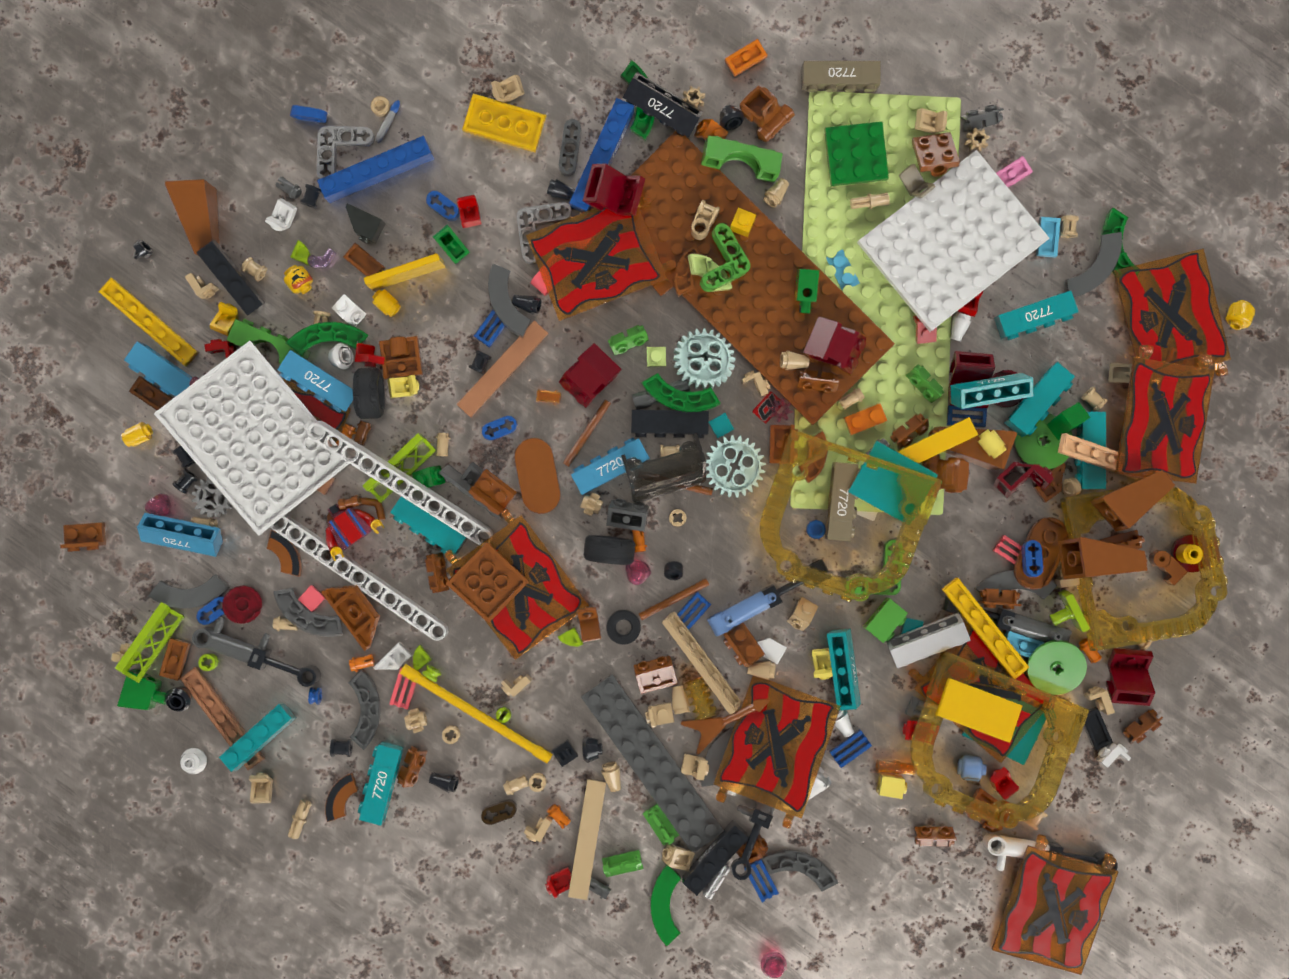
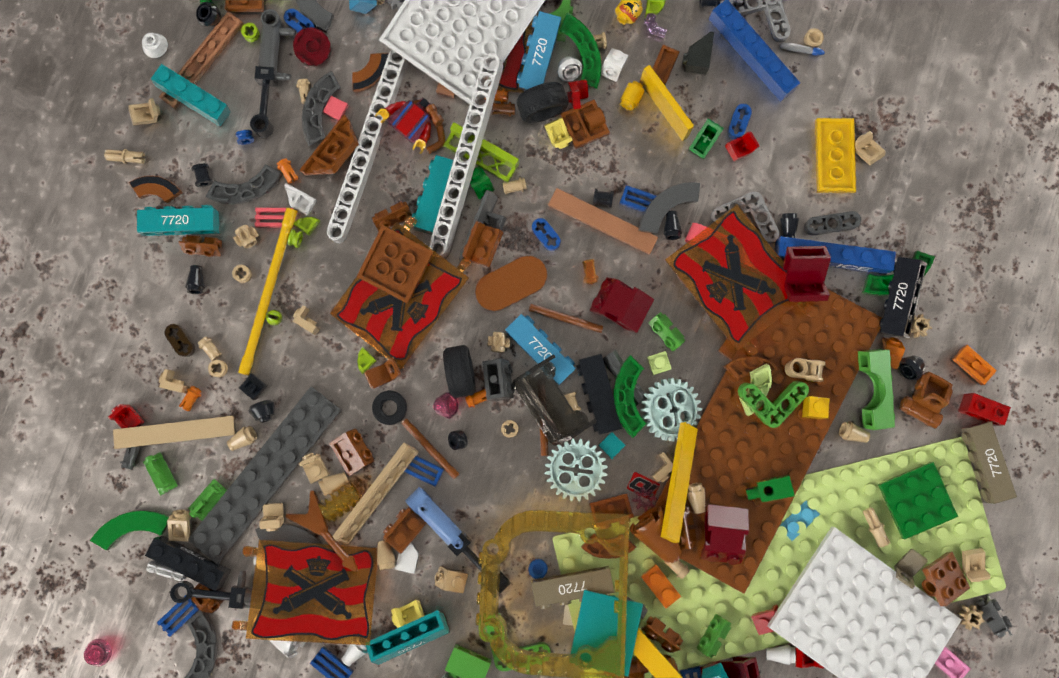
camera: 75 degrees right, 5 degrees down
none -> dark orange cone [629,506,682,563]
none -> yellow tile [661,422,698,543]
none -> red brick [958,393,1011,426]

